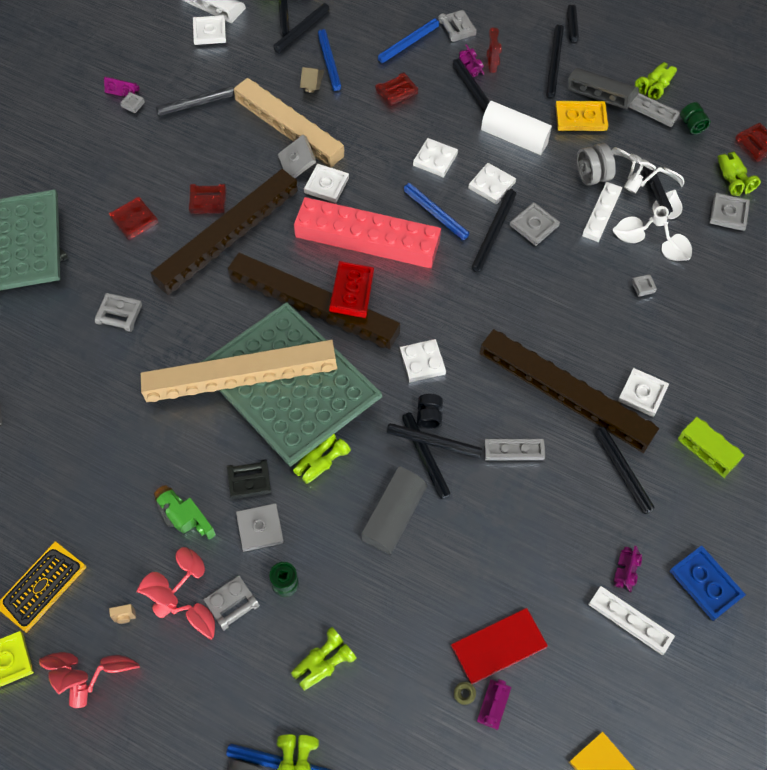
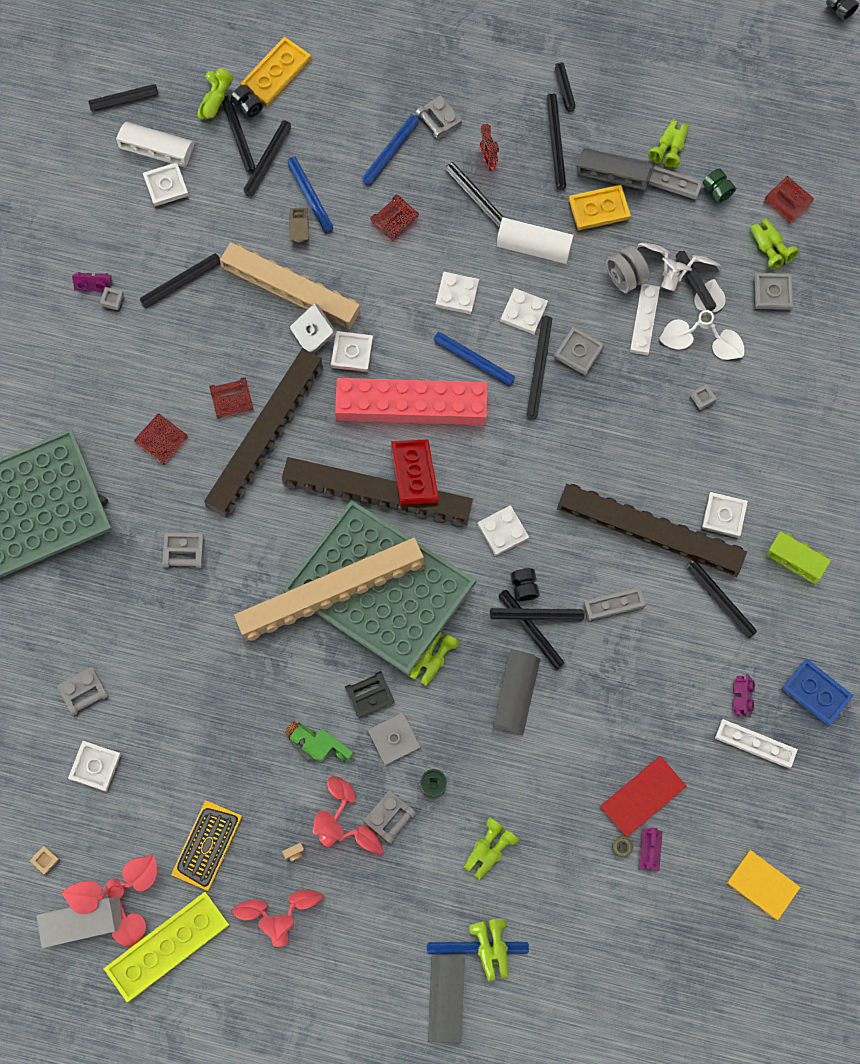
camera: 15 degrees left, 10 degrees up
magenta hinge [459,44,485,77] -> none

